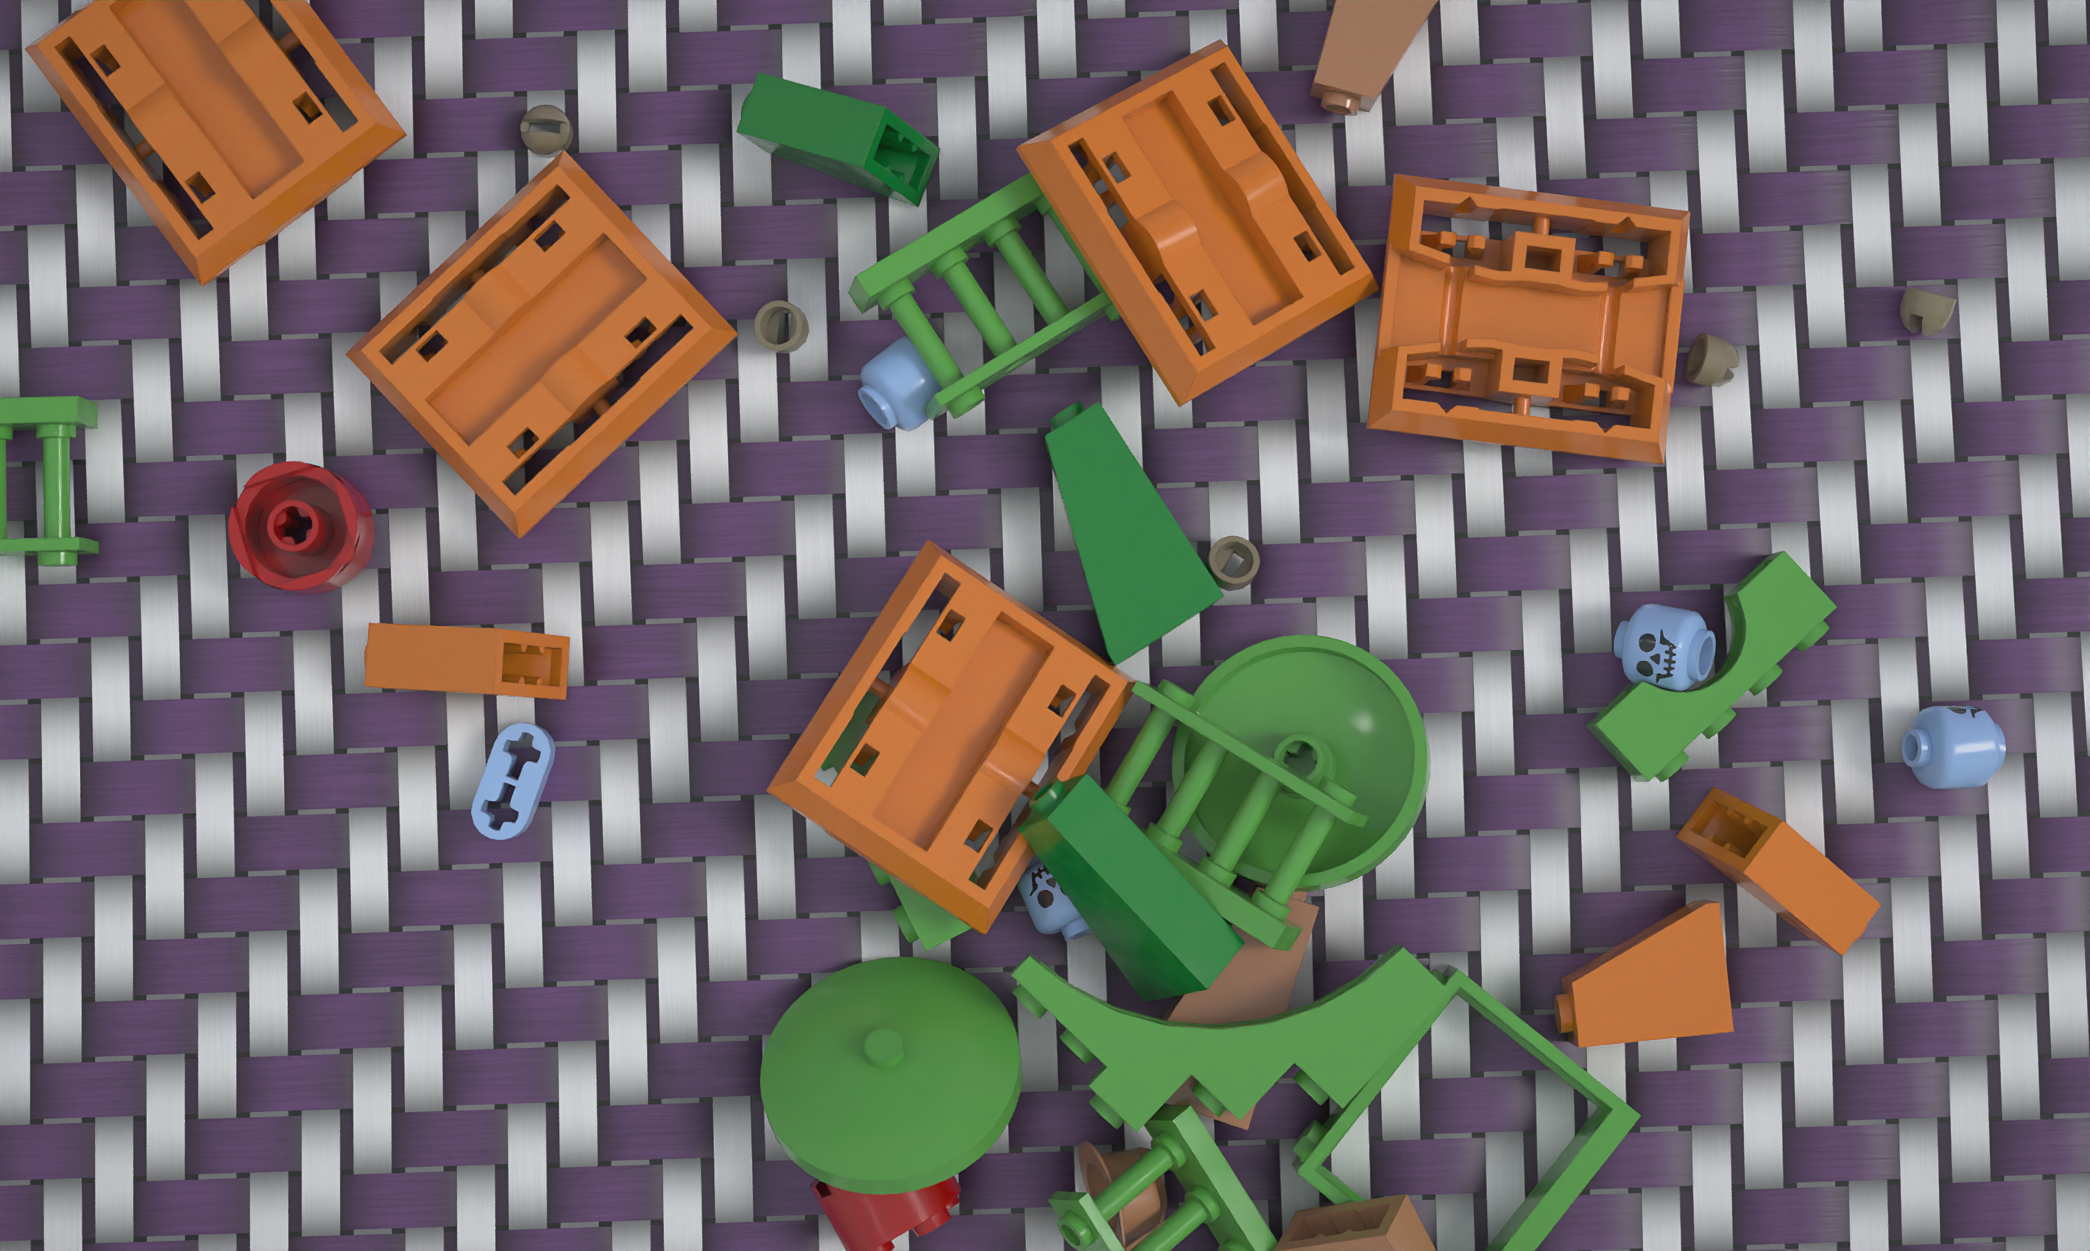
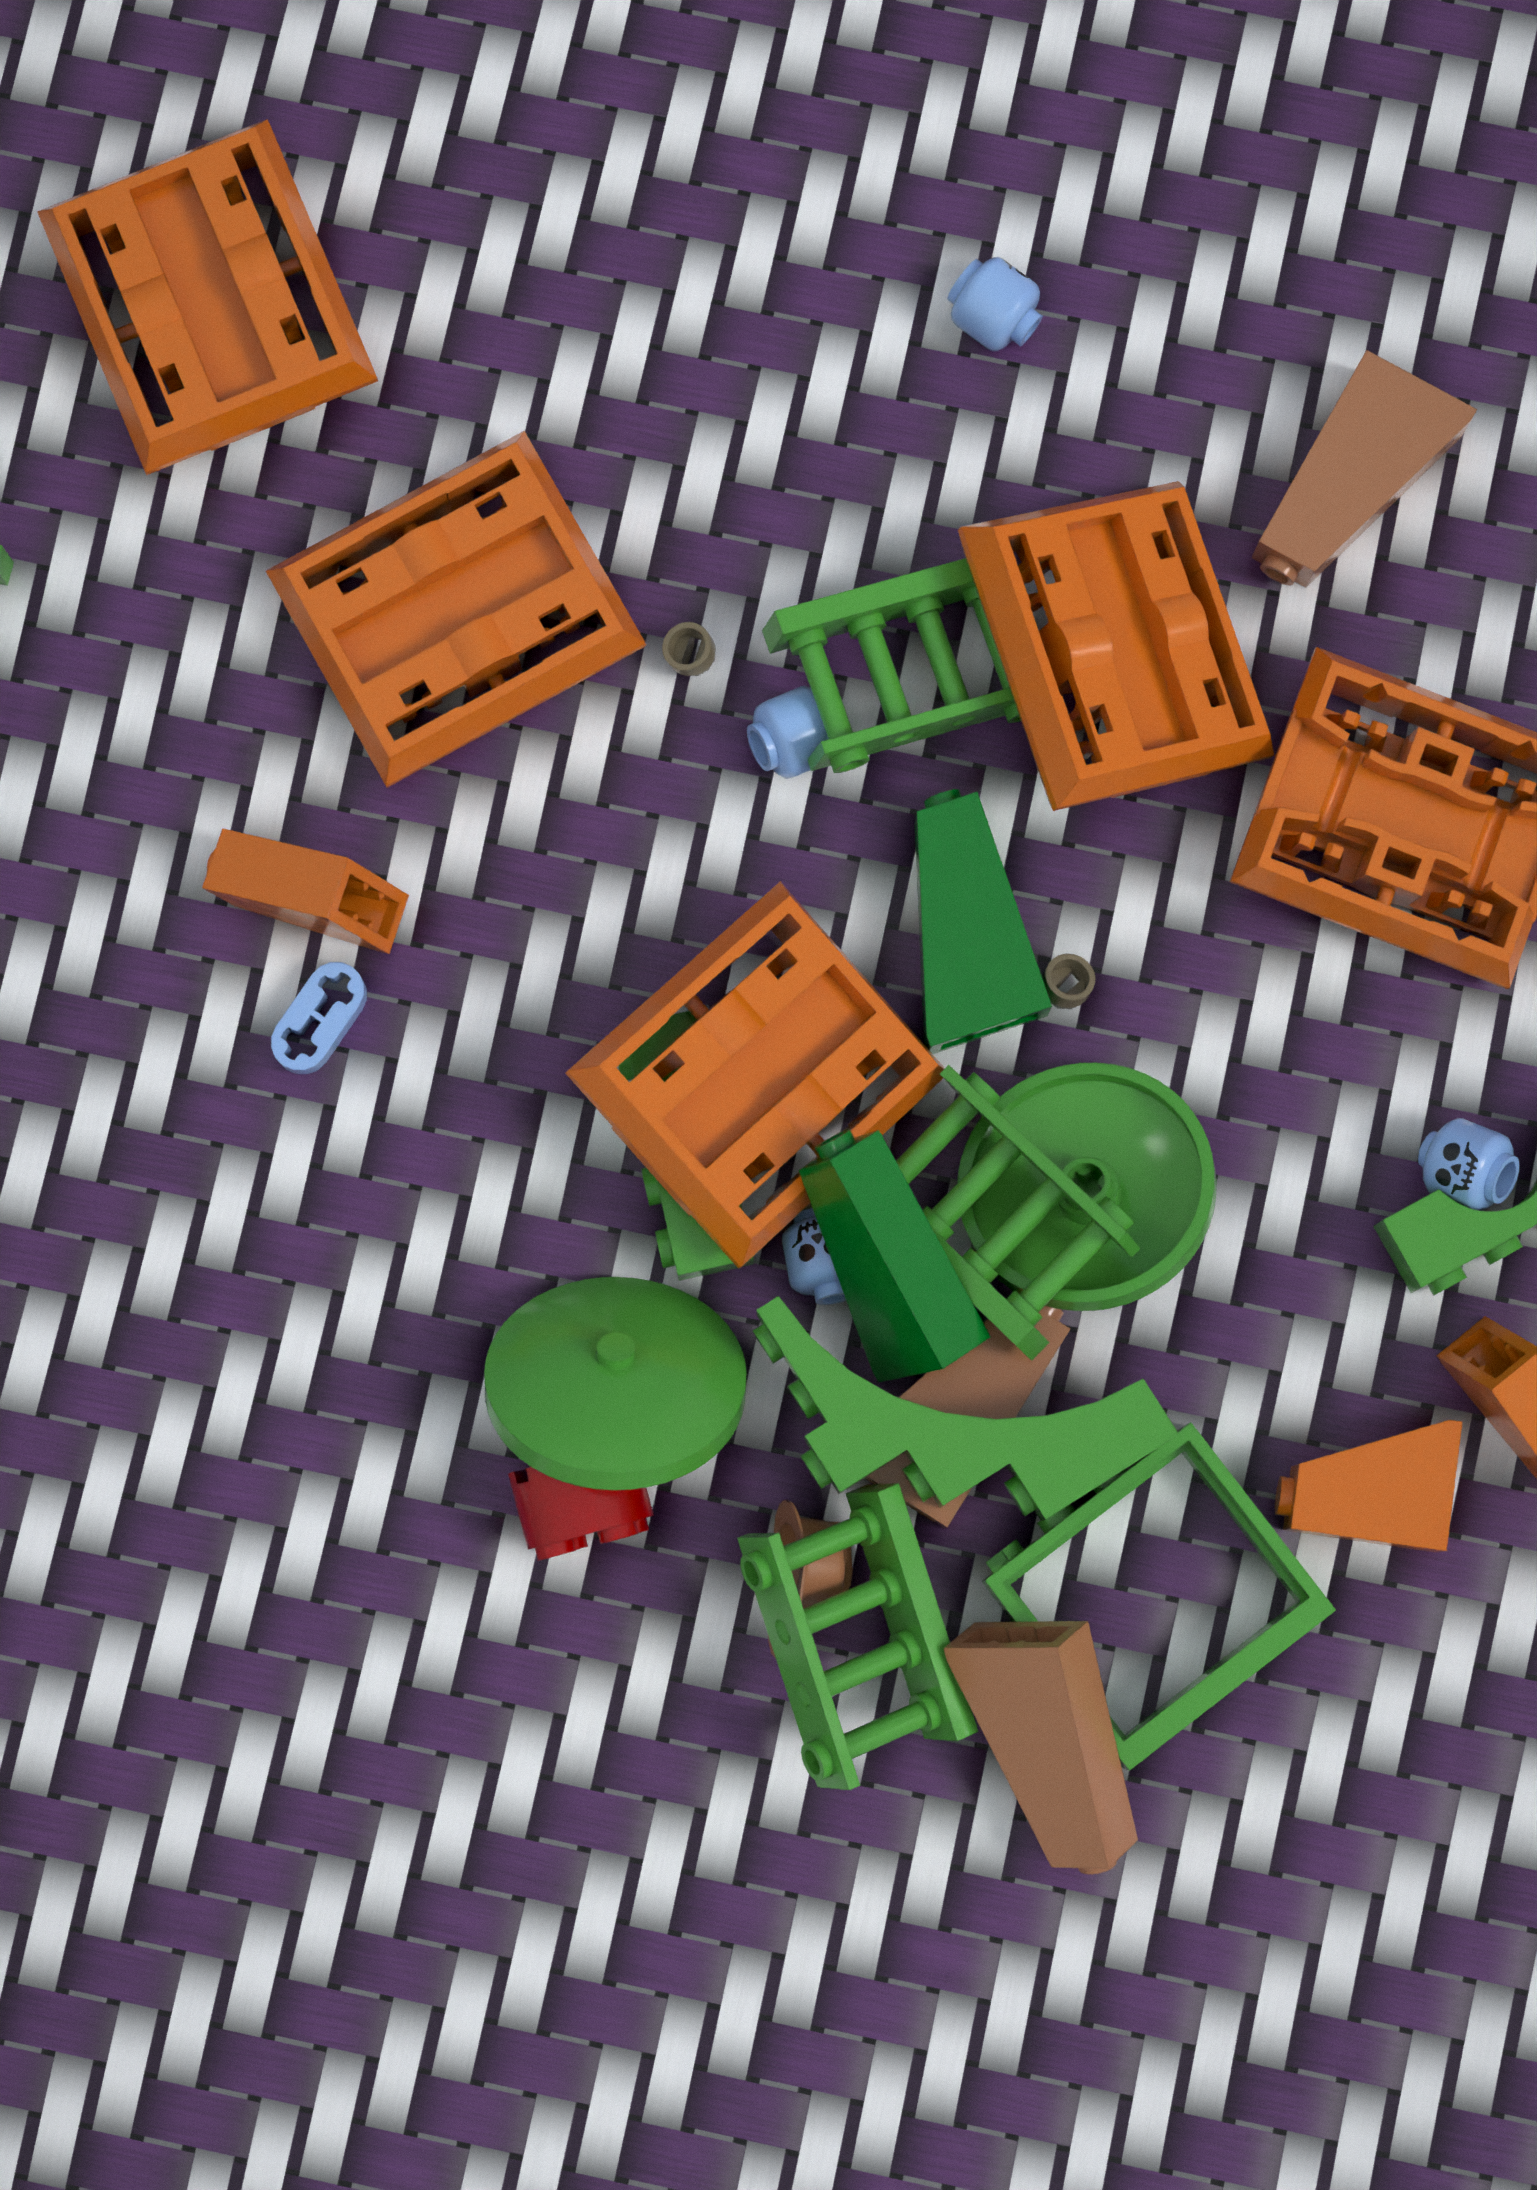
camera: 10 degrees right, 5 degrees down
red brick [228,461,375,595] -> none
dark tan hinge [520,104,573,158] -> none
green slope [736,72,940,207] -> none

